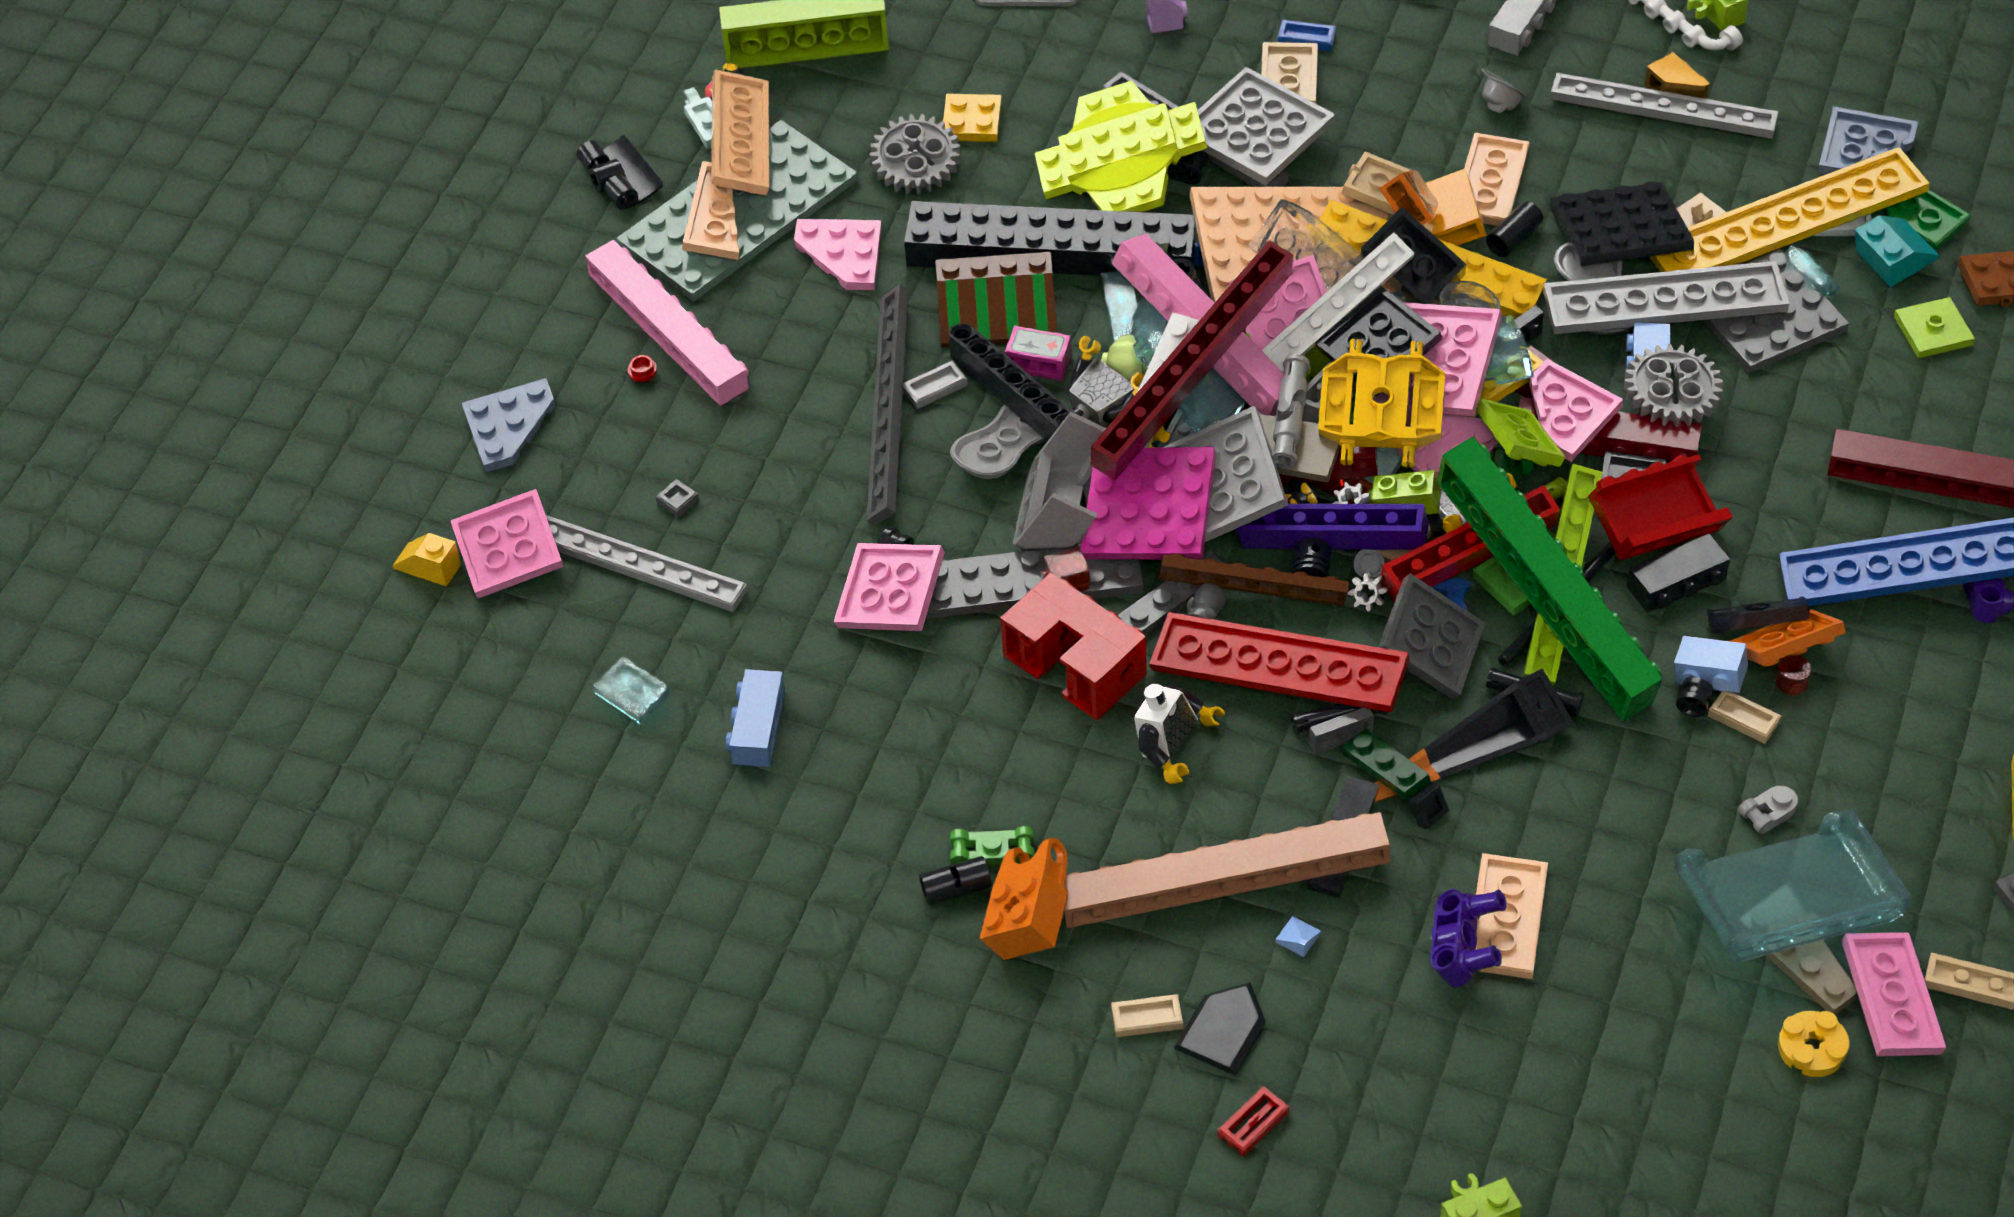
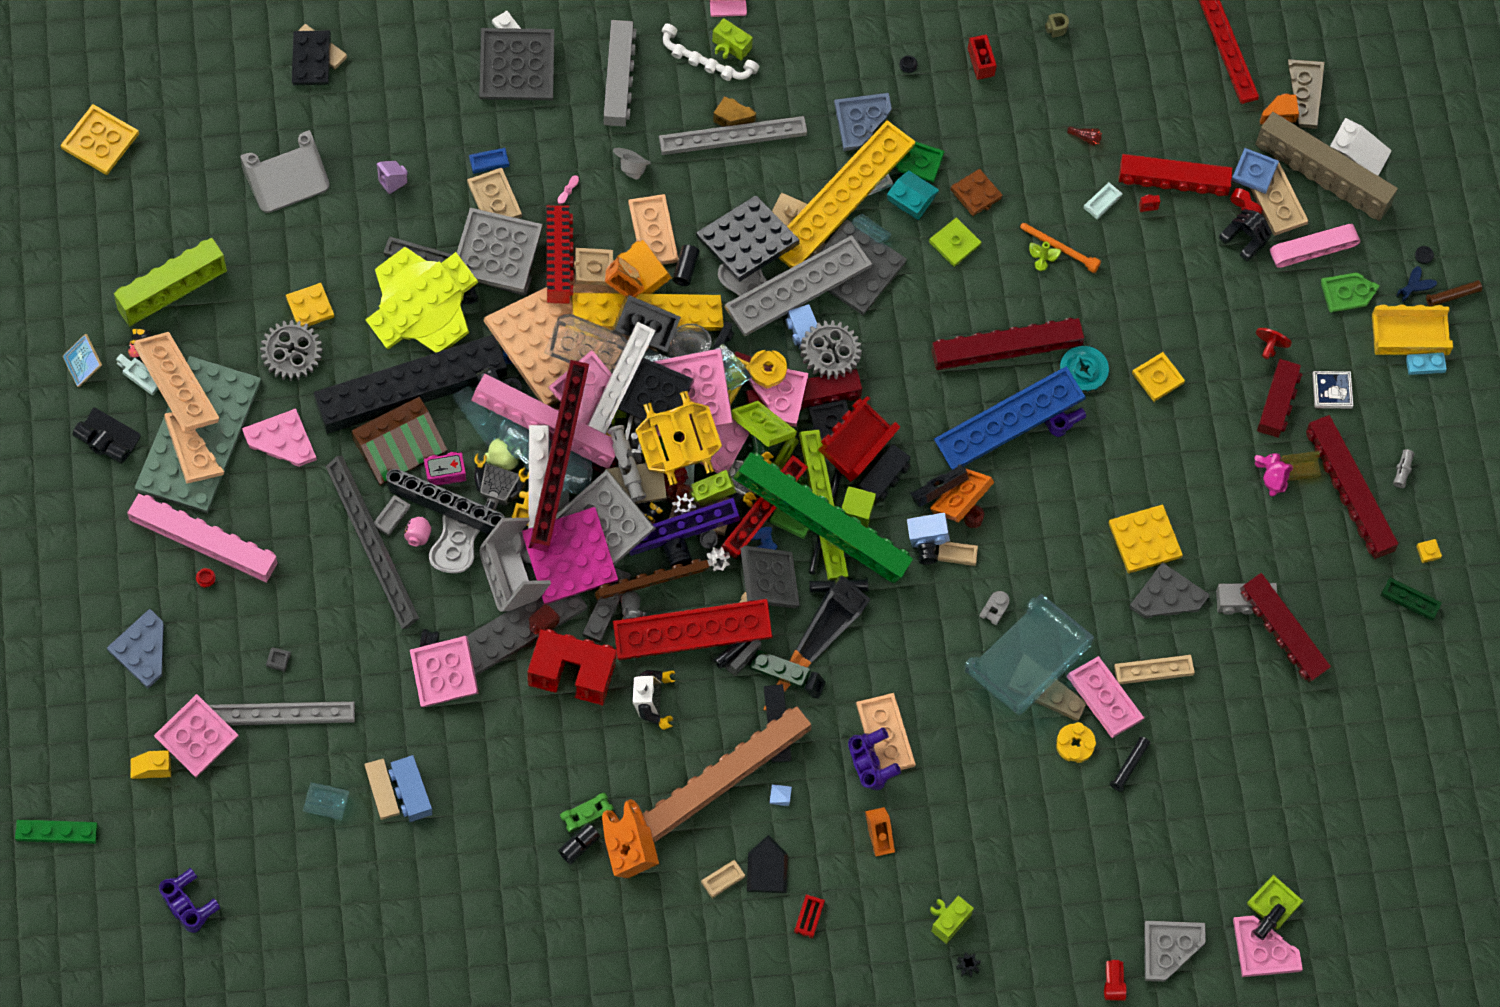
camera: 35 degrees left, 15 degrees up
none -> green plate [15,820,98,844]
none -> piece [63,334,102,387]
none -> dark purple piece [159,868,221,933]
none -> tan tile [364,758,400,820]
none -> bright pink head [404,517,431,547]
none -> red brick [547,205,574,304]
none -> bright pink piece [558,175,579,204]
none -> yellow plate [749,350,787,389]
none -> lime head [842,486,876,528]
none -> orange slope [865,807,895,856]
none -> black plate [899,55,918,73]
none -> black pin [1110,737,1151,792]

